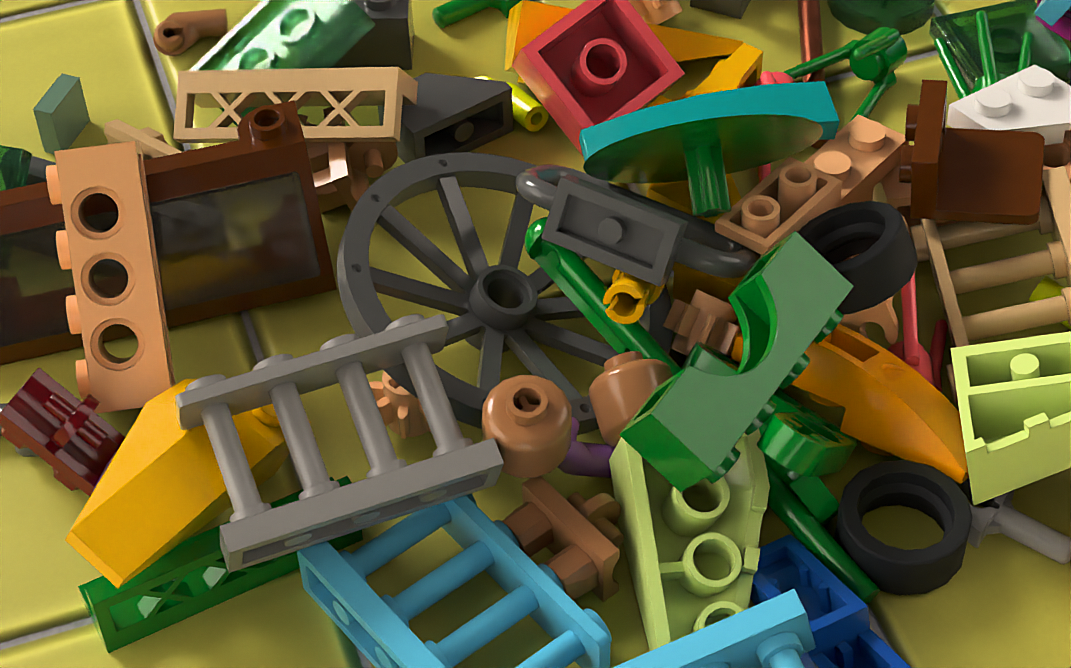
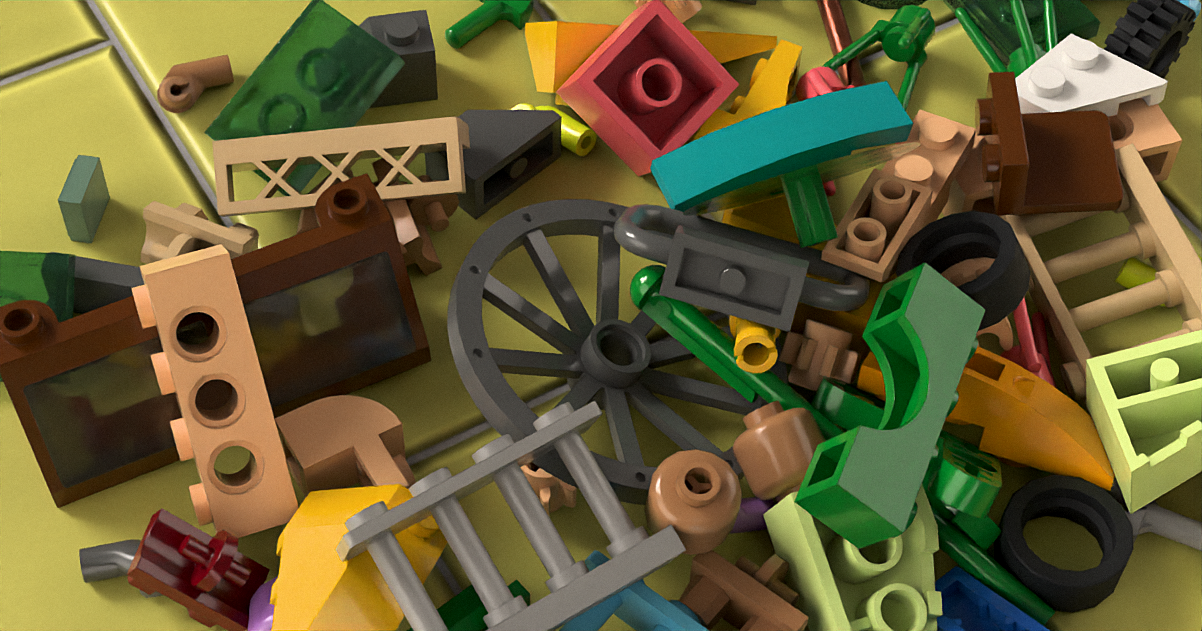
camera: 15 degrees left, 5 degrees up
none -> light nougat brick [275,395,416,498]

